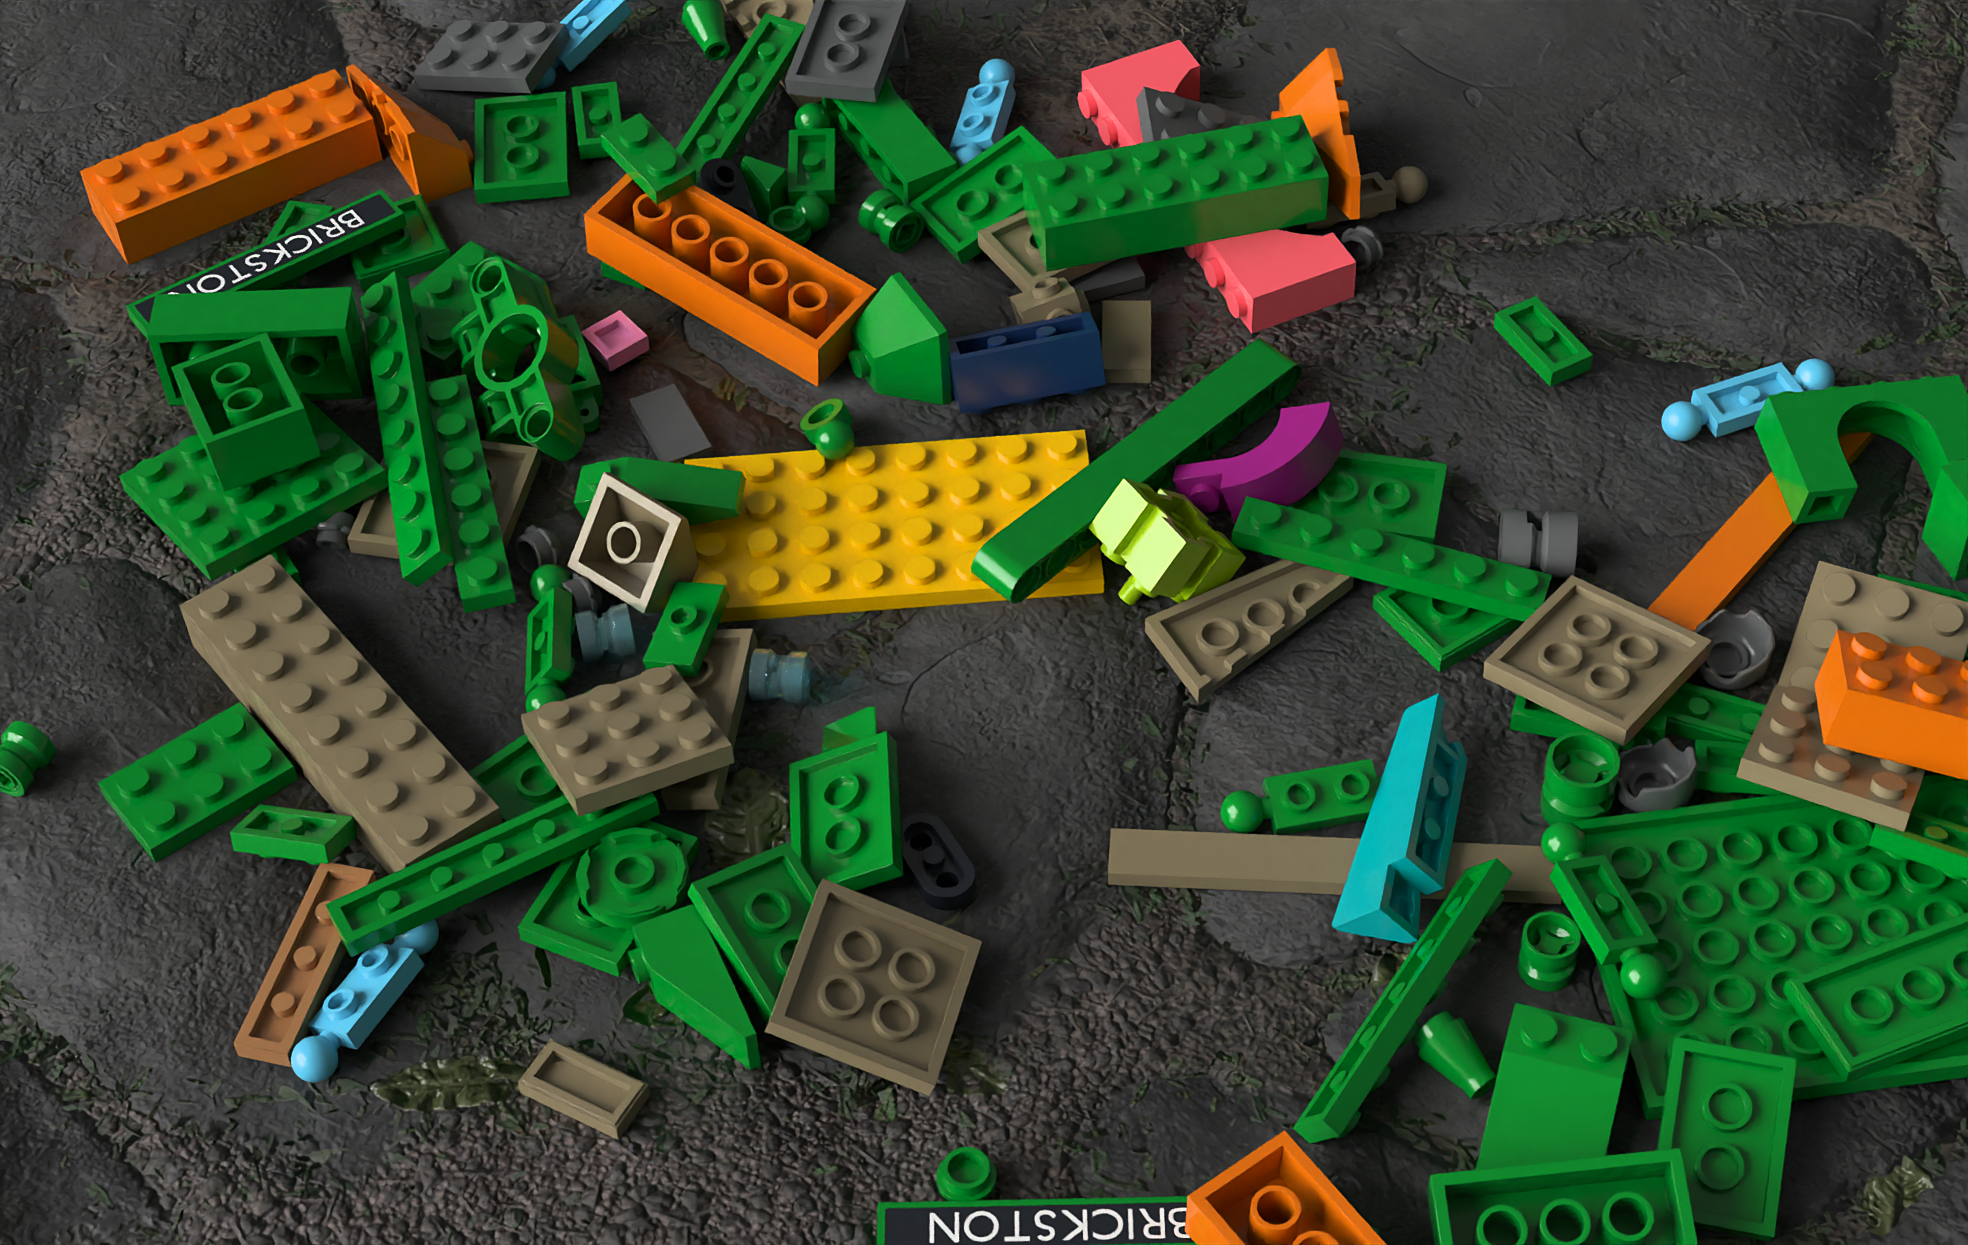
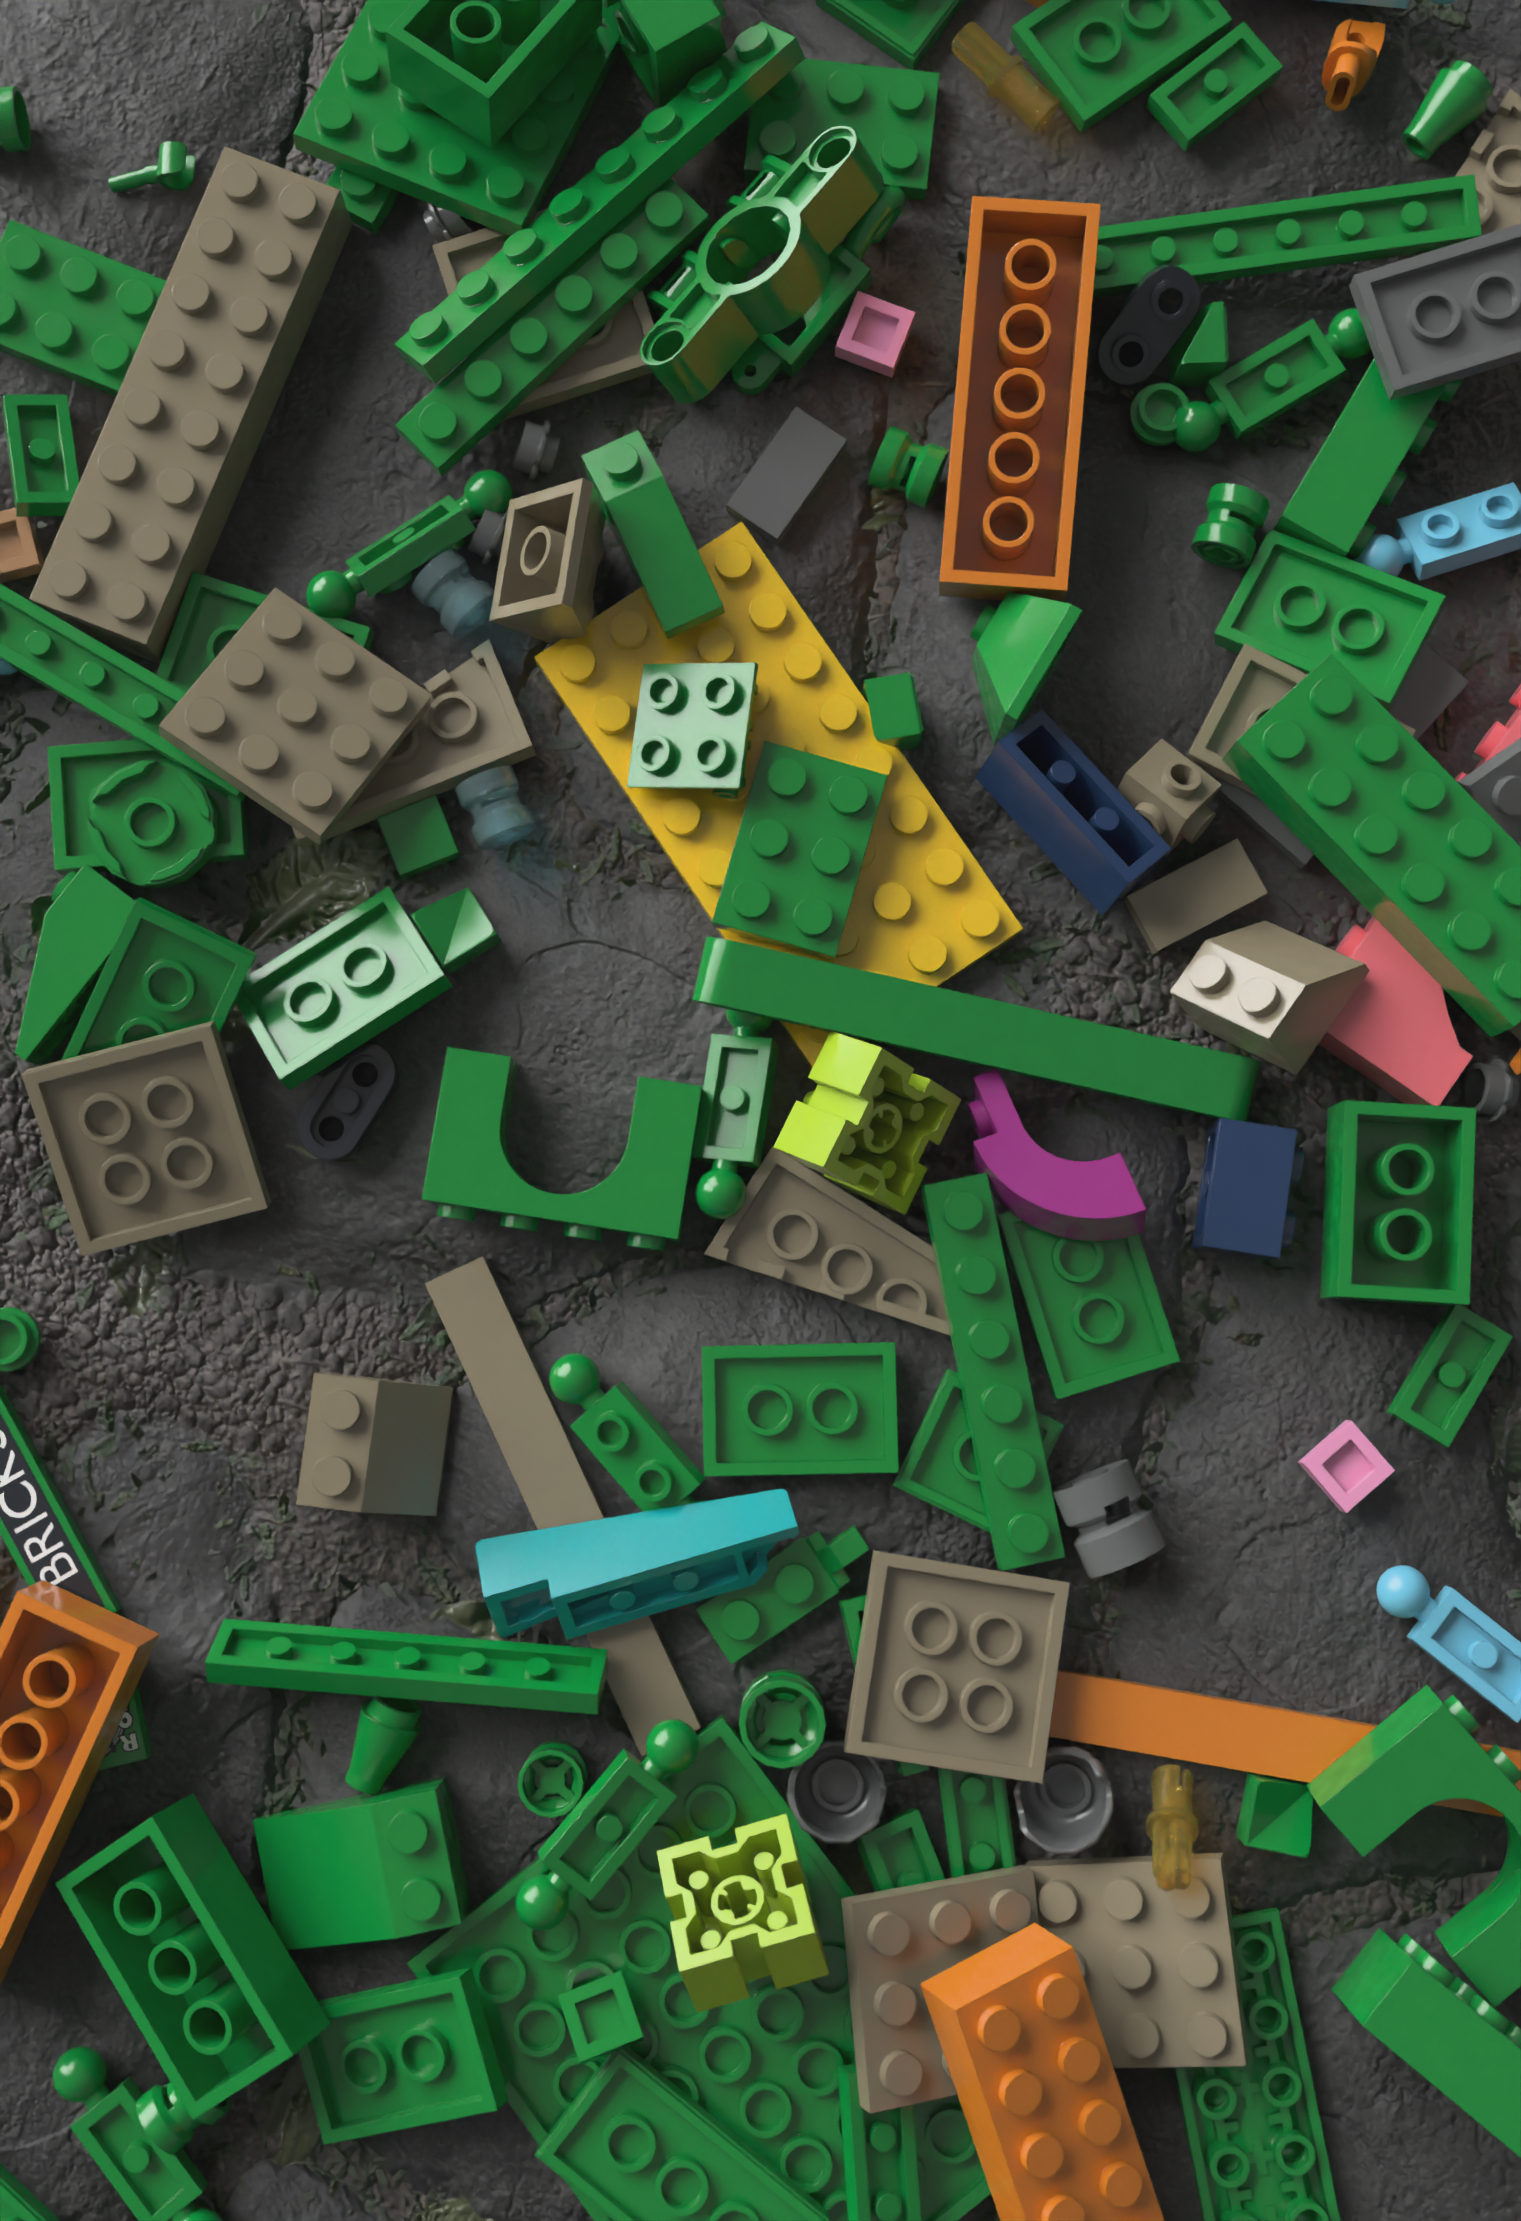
camera: 60 degrees right, 35 degrees up
green plate [601,113,696,205] -> none
green plate [643,581,730,677] -> none
green plate [800,398,855,460] -> none
none -> green hand [108,141,196,193]
none -> dark tan slope [296,1372,454,1516]
none -> green tile [377,795,461,879]
none -> green arch [422,1047,703,1252]
none -> green plate [558,1970,644,2065]
none -> hinge [627,662,758,799]
none -> lime brick [657,1814,829,2013]
none -> green plate [692,1009,779,1219]
none -> green hinge [696,1525,870,1665]
none -> green plate [702,1342,899,1476]
none -> green plate [712,741,887,961]
none -> green slope [862,672,923,751]
none -> green wheel [868,426,950,508]
none -> clear yellow axle [952,22,1061,133]
none -> clear yellow axle [1146,1764,1199,1892]
none -> dark tan slope [1170,921,1370,1075]
none -> dark blue brick [1191,1118,1304,1260]
none -> green slope [1236,1772,1313,1858]
none -> bright pink plate [1298,1420,1395,1513]
none -> green brick [1320,1100,1476,1306]
none -> orange piece [1322,19,1385,111]

